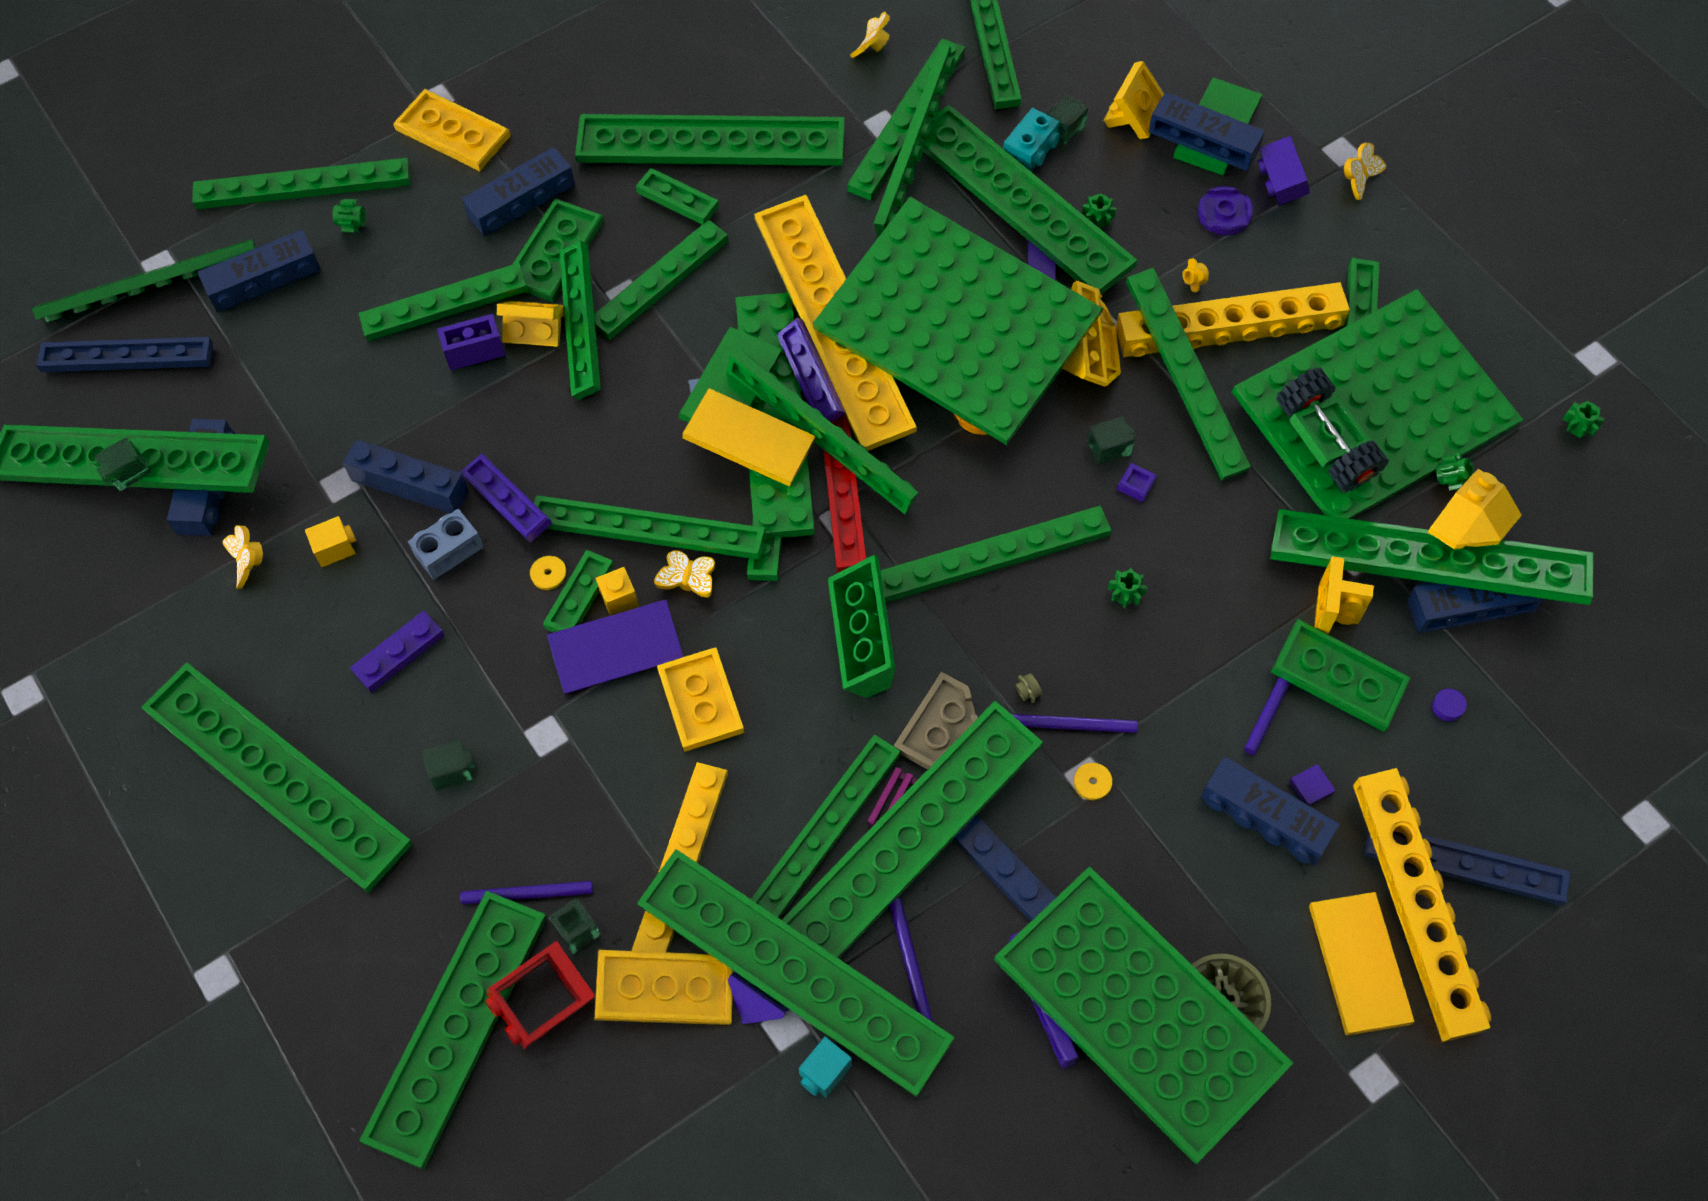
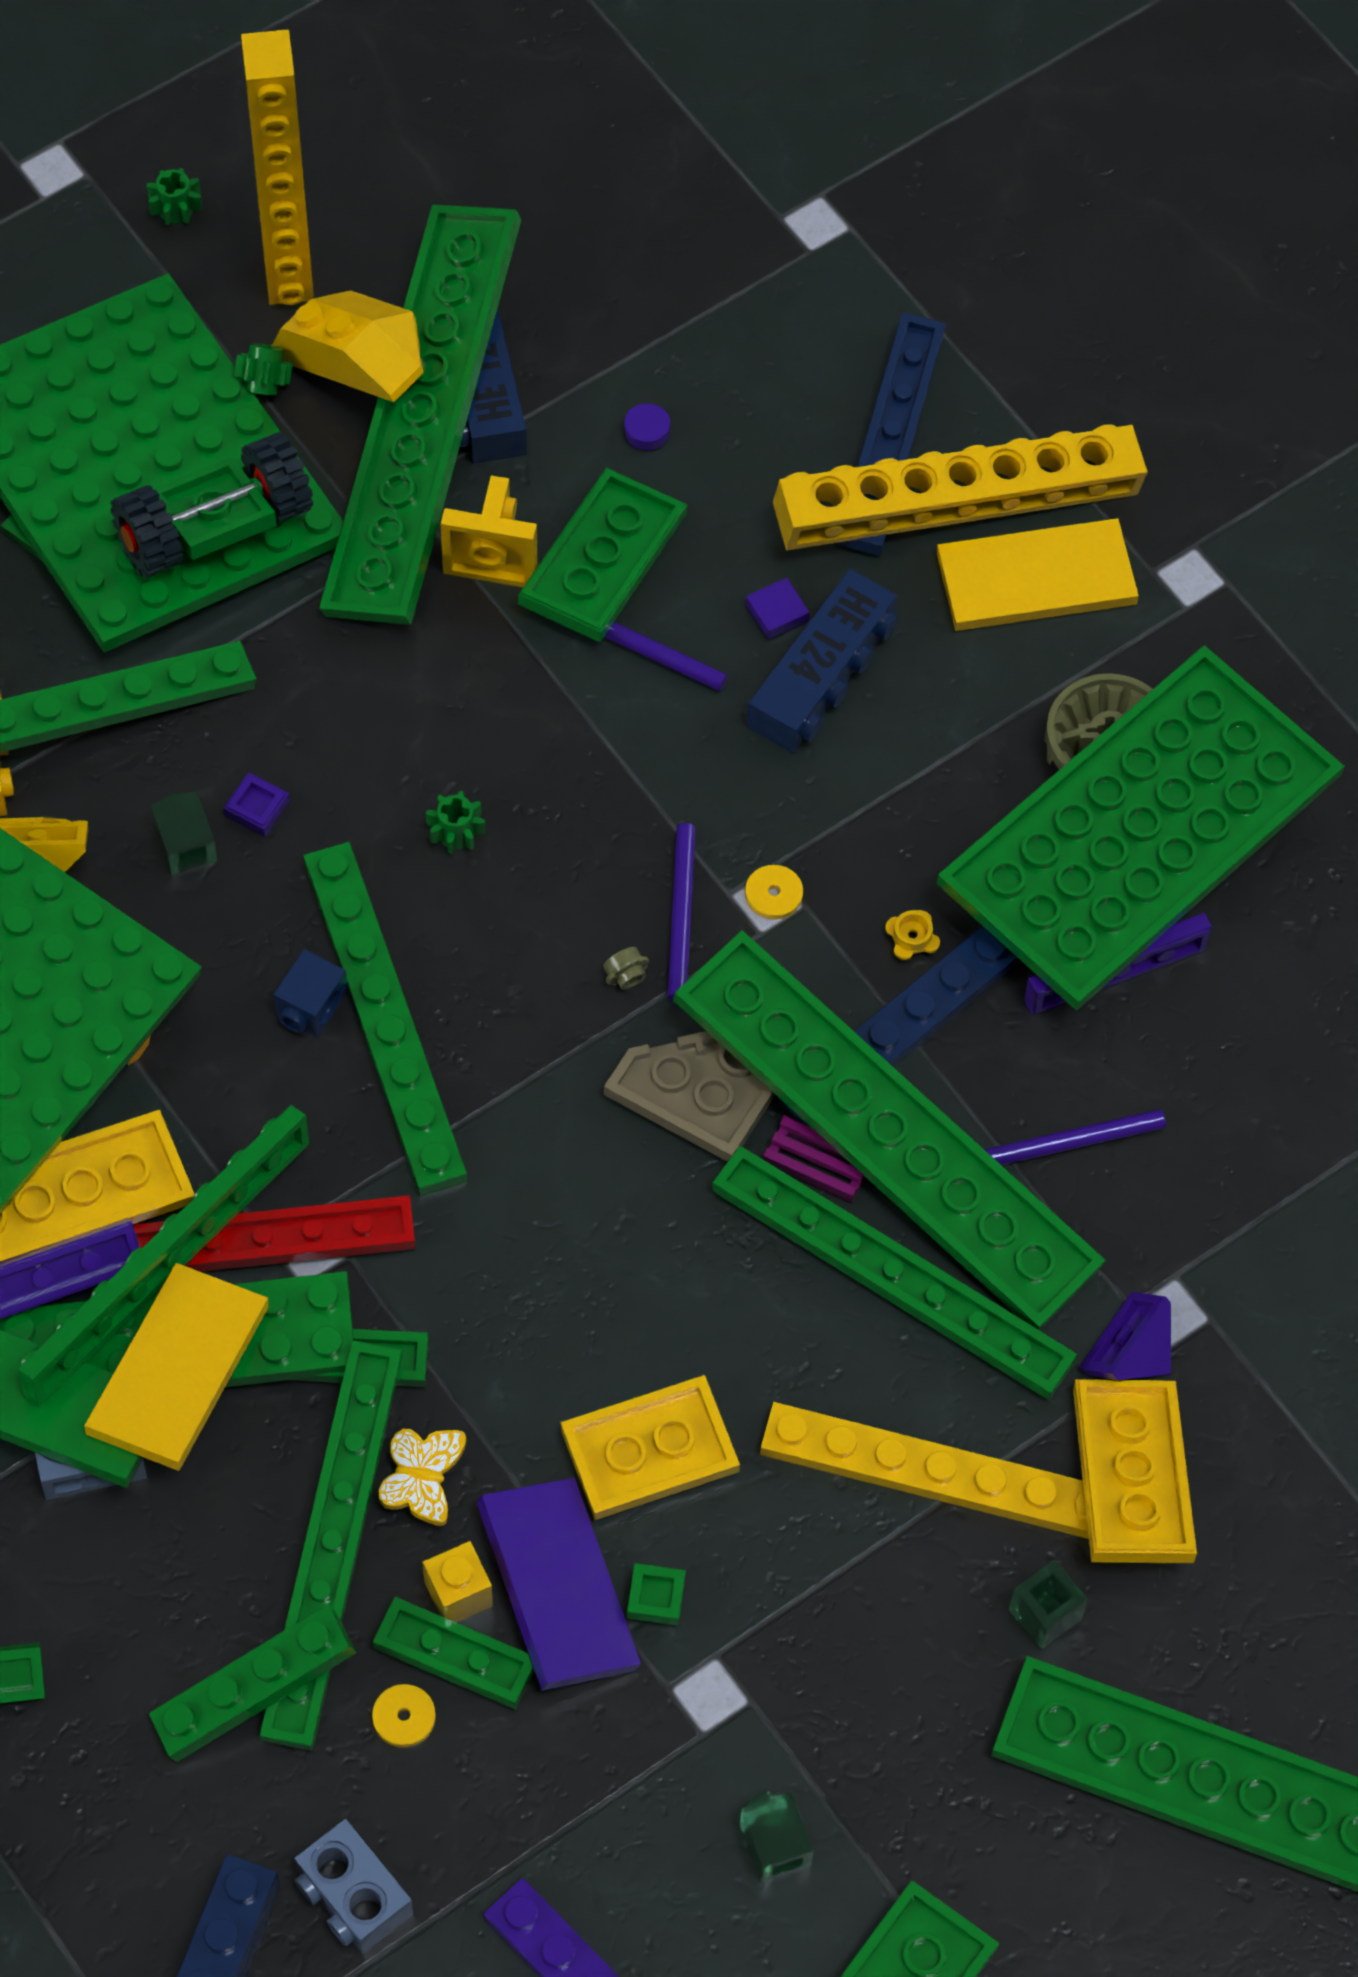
camera: 95 degrees left, 0 degrees up
dark purple tile [460,453,552,543] -> none
dark purple bar [460,881,593,904] -> none
red window [485,941,595,1050] -> none
green plate [637,849,955,1097] -> none
teal brick [799,1037,852,1098] -> none
green slope [828,555,896,698] -> none
none -> green plate [149,1604,356,1762]
none -> yellow brick [241,29,314,305]
none -> dark blue brick [273,949,348,1038]
none -> green plate [627,1563,686,1626]
none -> yellow plate [885,910,940,960]

